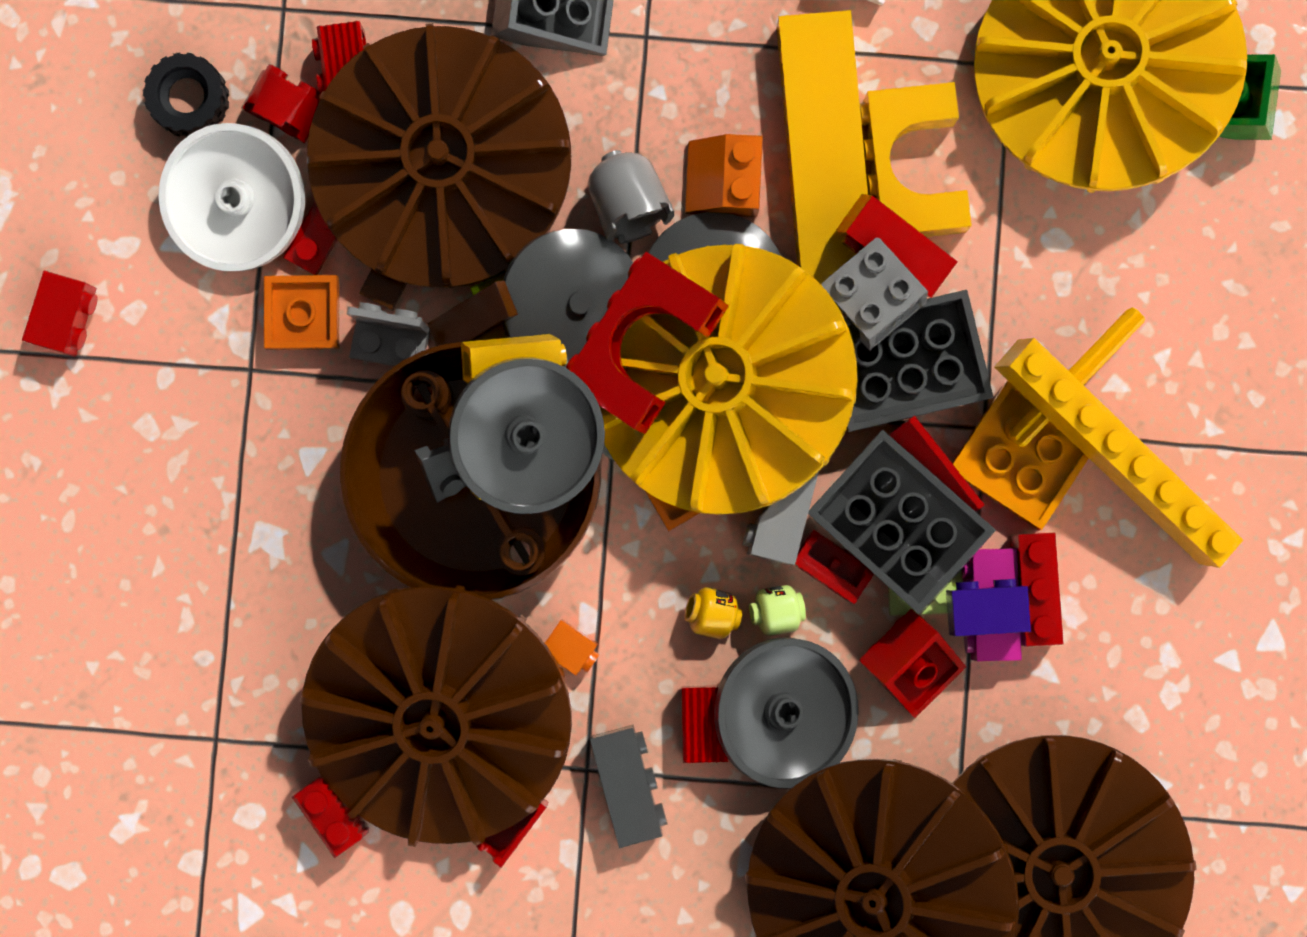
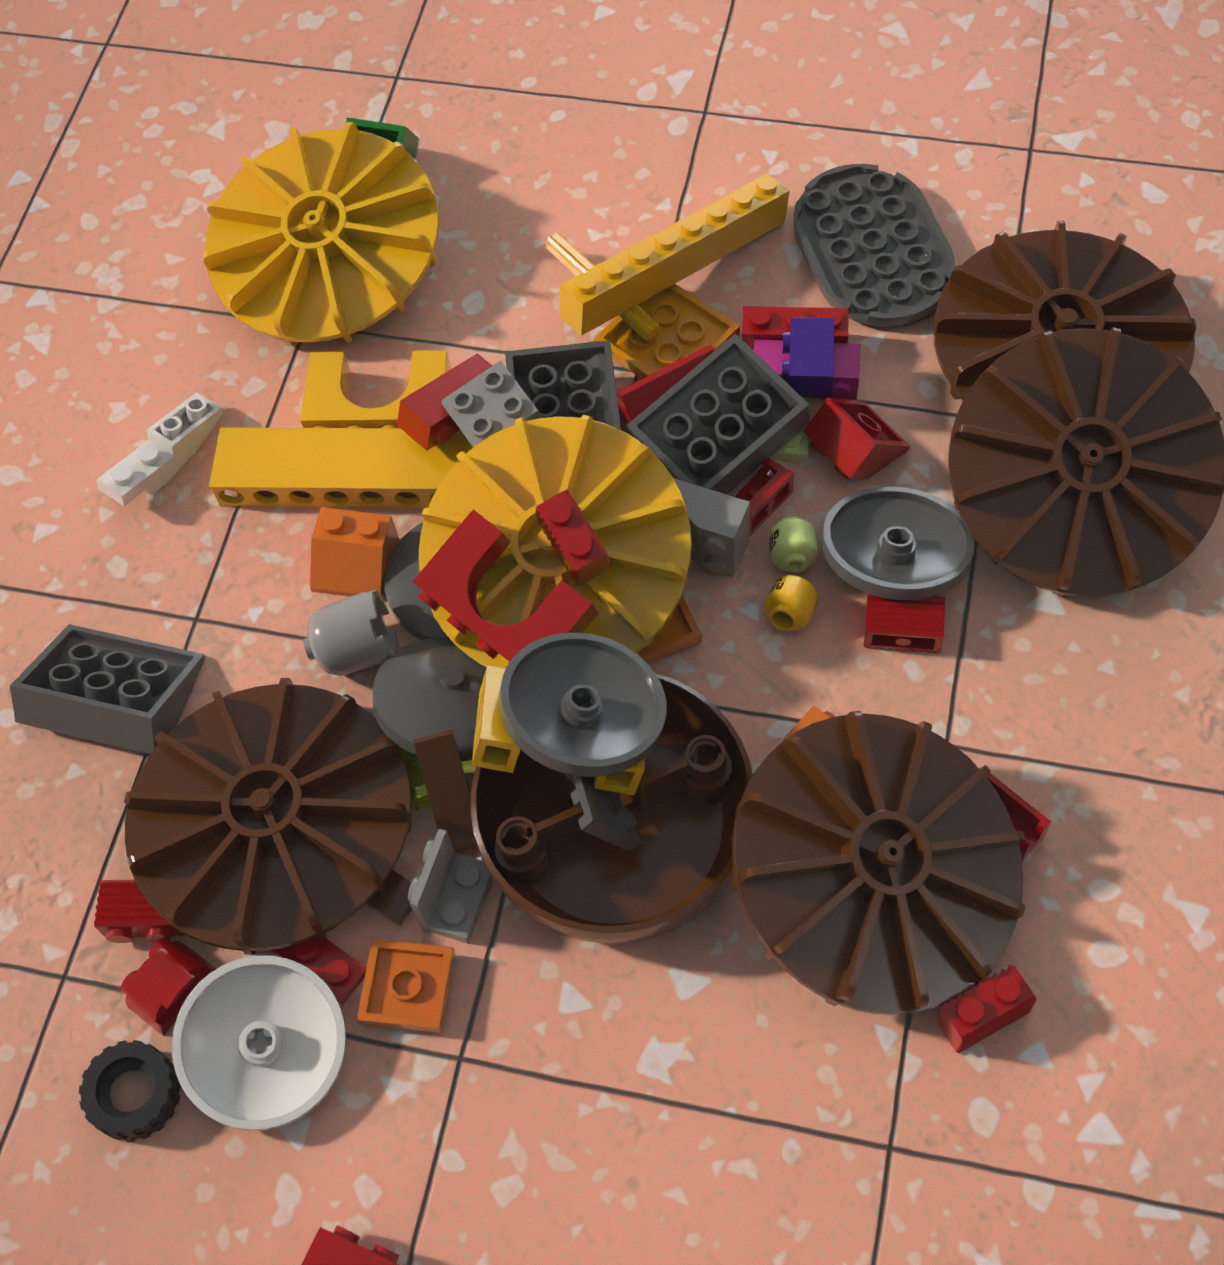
camera: 80 degrees left, 25 degrees down
dark grey brick [590,724,668,848] -> none
none -> red brick [535,490,610,586]
none -> dark grey plate [794,164,955,328]

